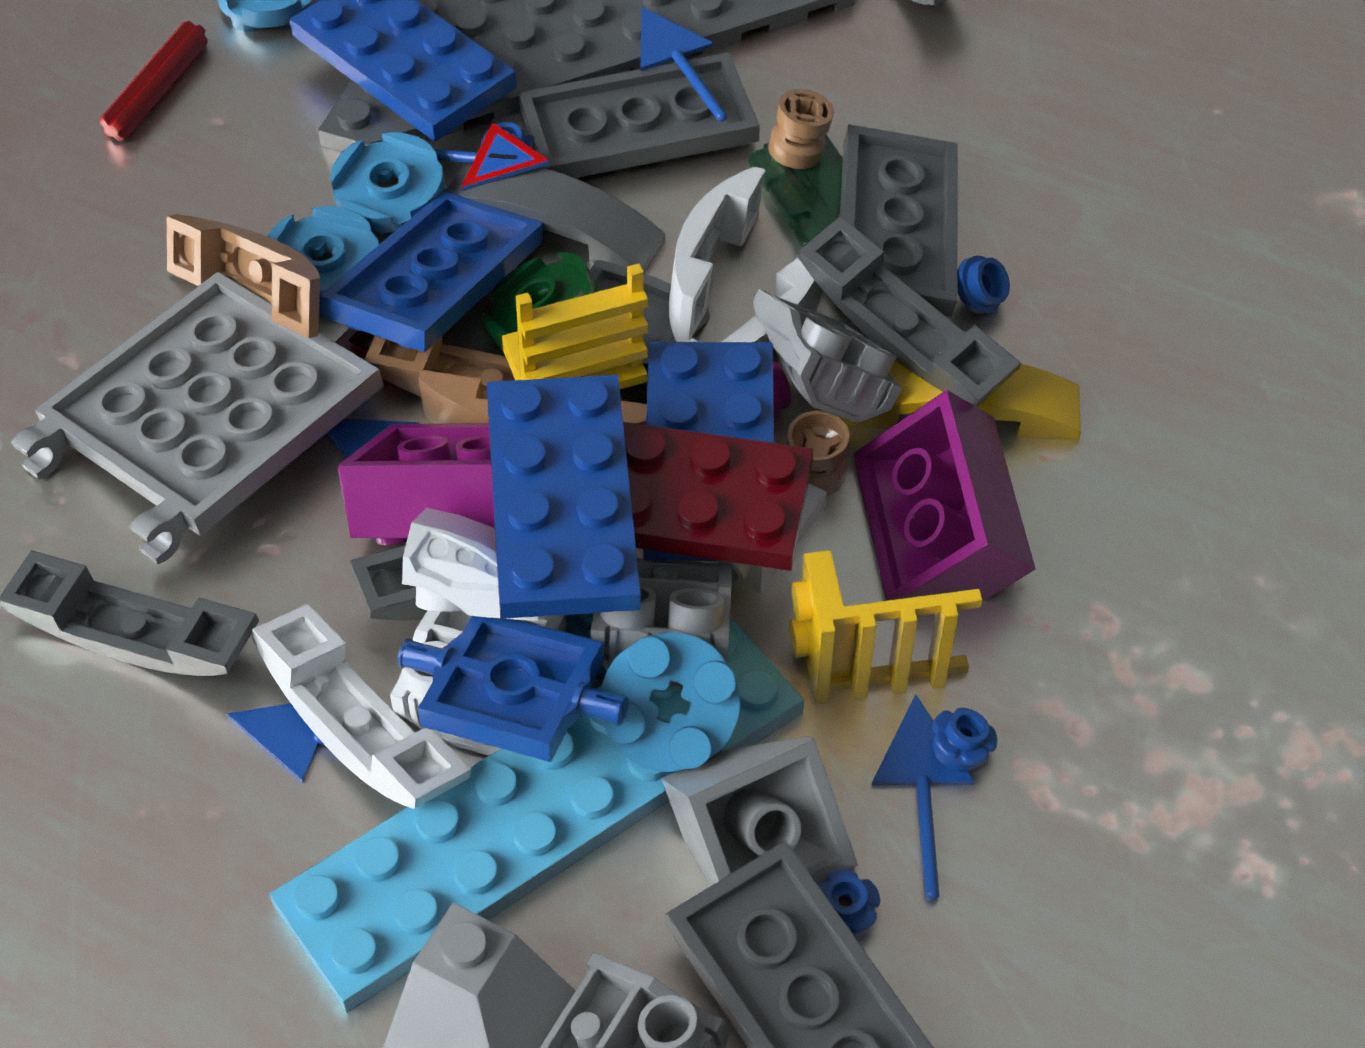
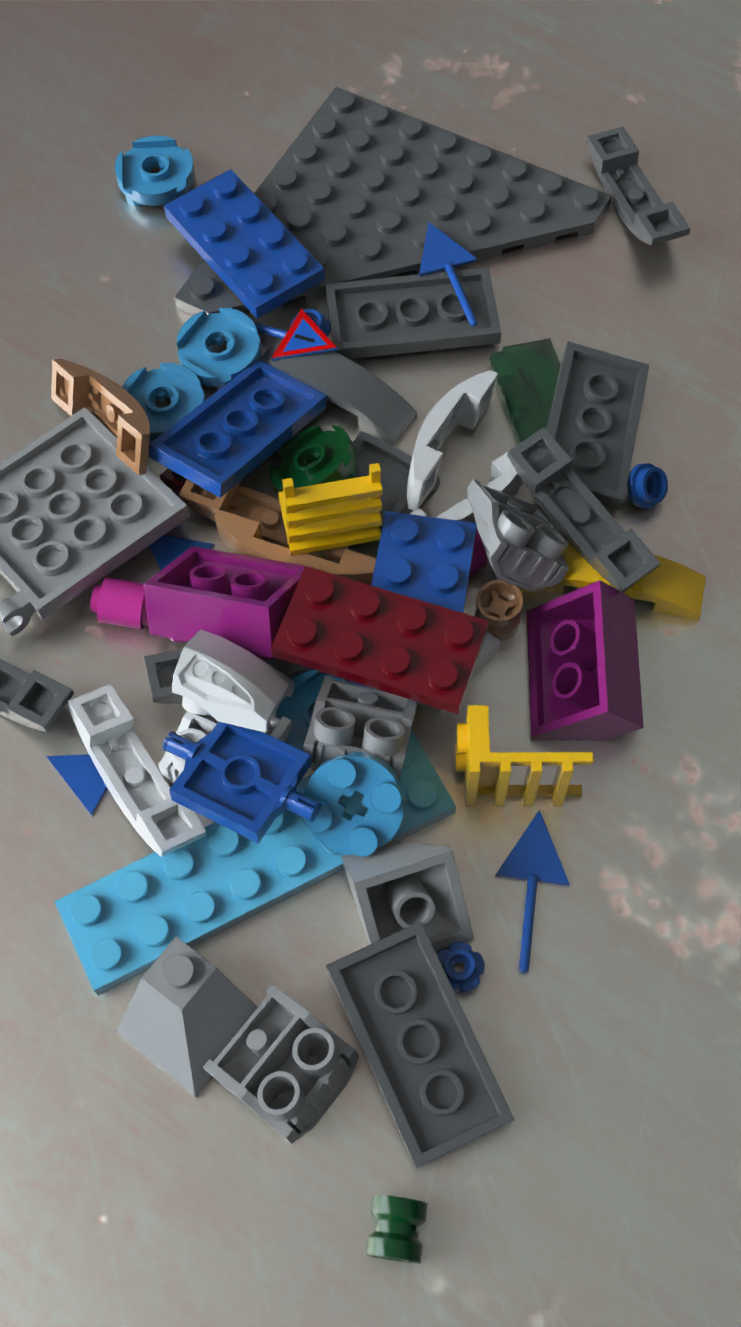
camera: 10 degrees right, 10 degrees up
red axle [100,21,208,141] -> none
blue plate [487,375,641,619] -> none
medium nougat wheel [768,89,834,169] -> none
blue plate [932,708,998,772] -> none
none -> dark pink brick [90,577,149,630]

